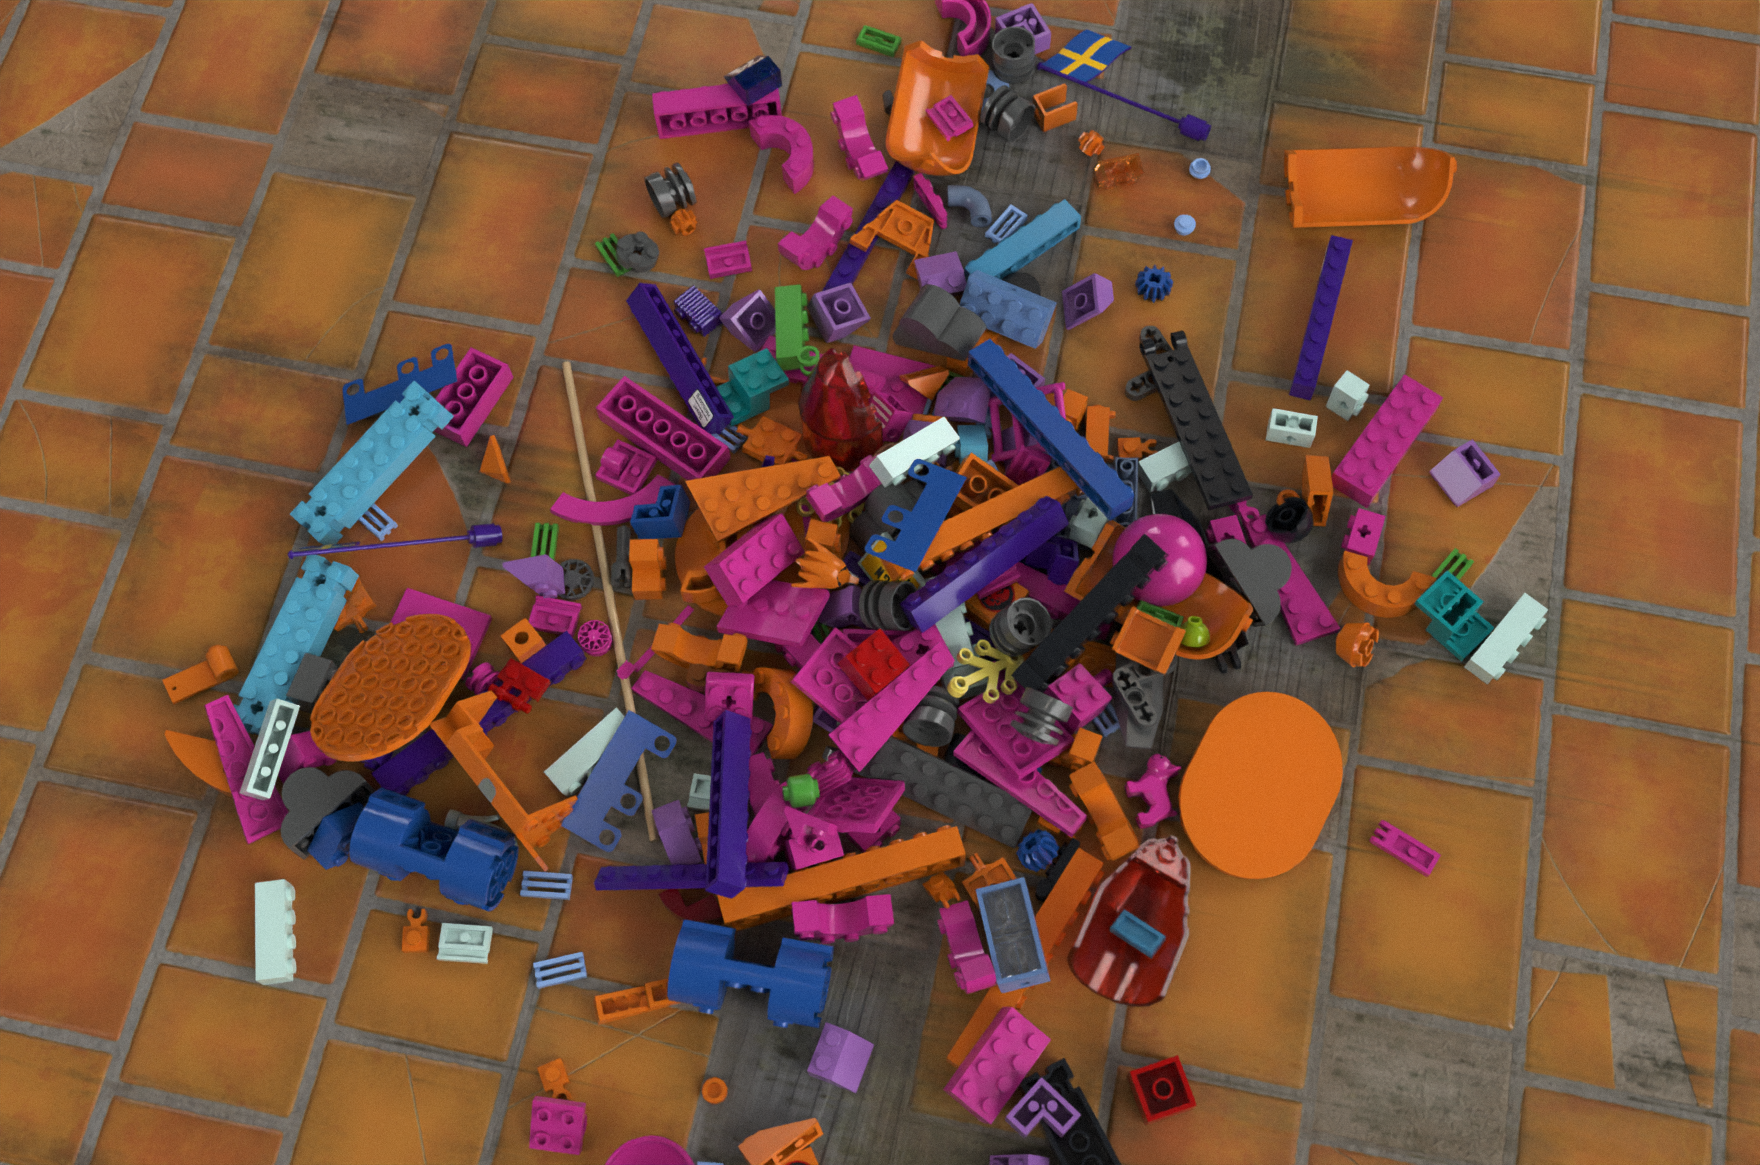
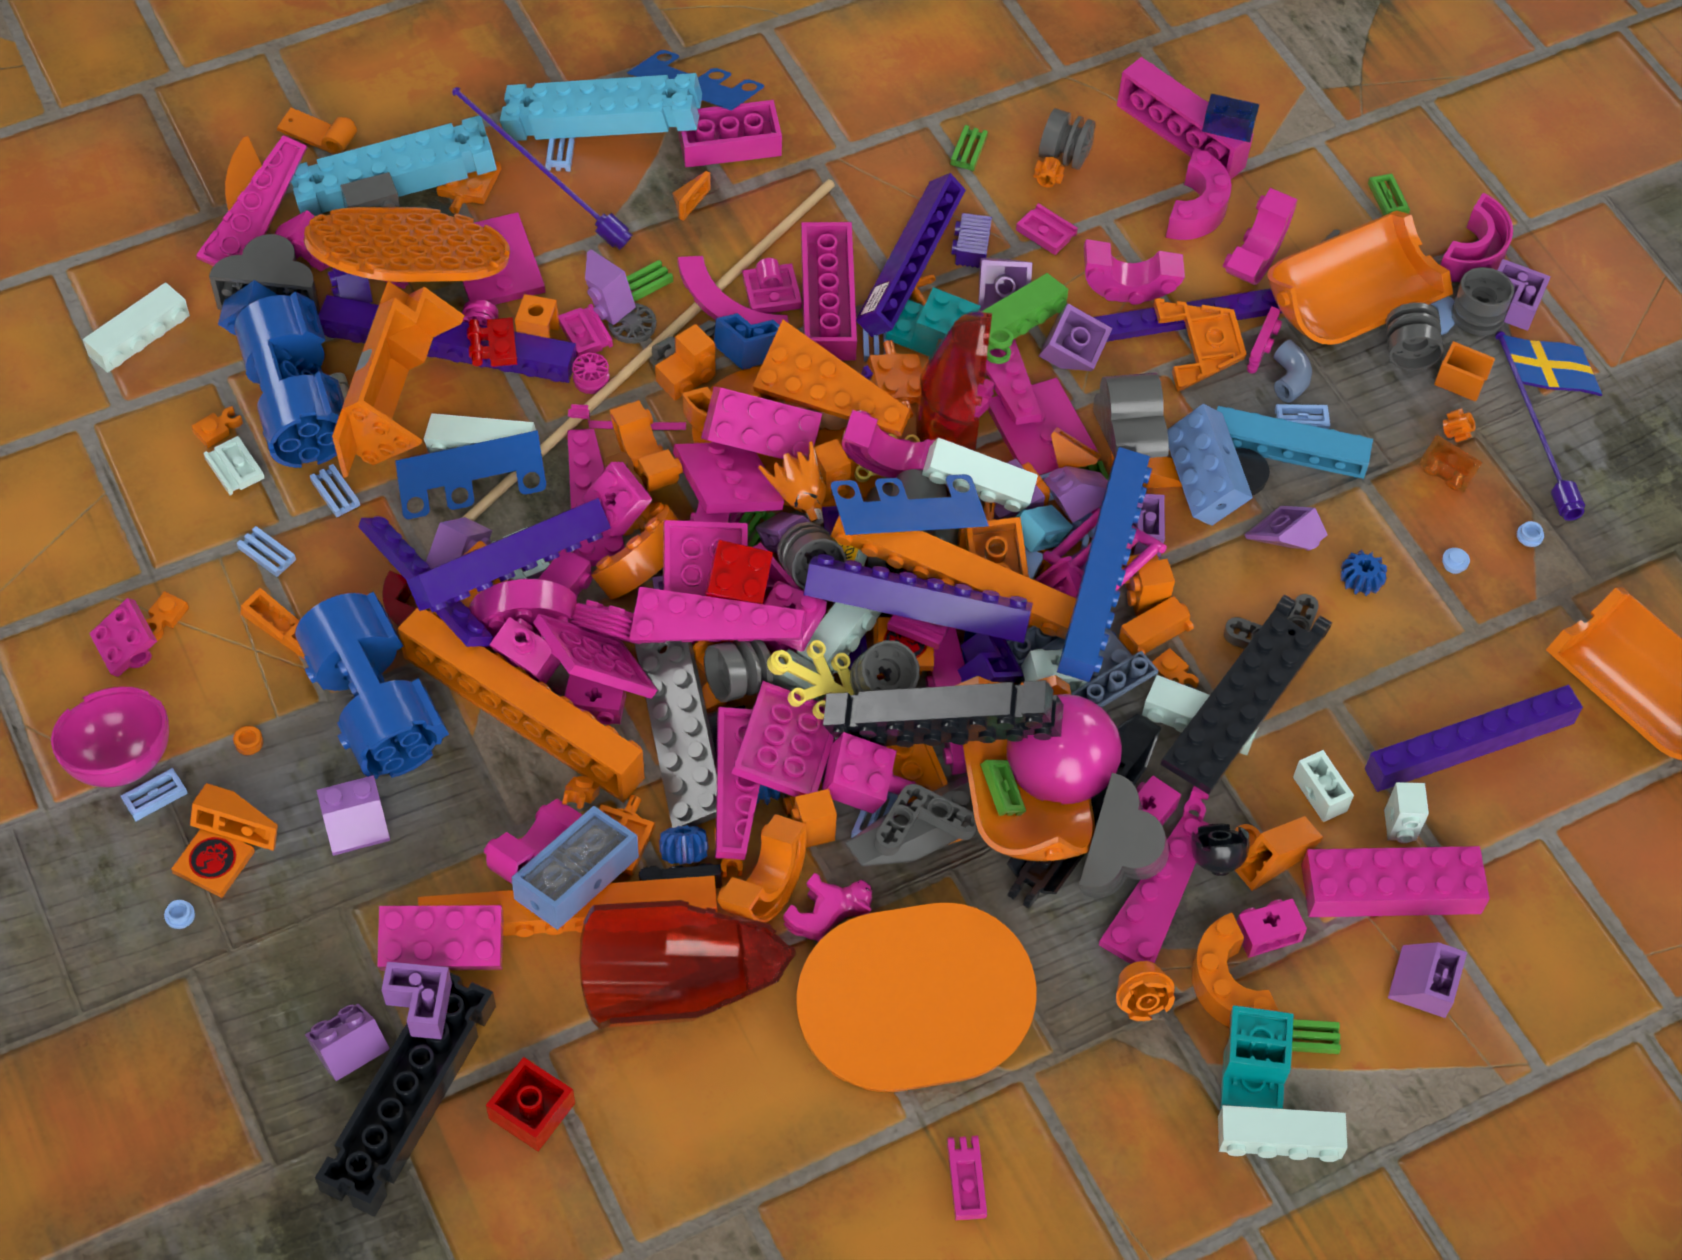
camera: 45 degrees right, 10 degrees down
light aqua brick [240,699,300,800] -> none
dark grey plate [616,232,659,272] -> none
bright green head [782,774,820,808] -> none
dark pink slope [784,806,838,846] -> none
dark pink brick [792,894,894,944] -> none
dark pink torso [864,391,913,449] -> none
medium lavender slope [914,251,966,297] -> none
dark pink plate [926,95,973,142] -> none
dark grey wheel [1010,687,1073,746] -> none
orange panel [1110,606,1186,676] -> none
dark azure tile [1110,909,1166,959] -> none
lime brick [1180,616,1210,648] -> none

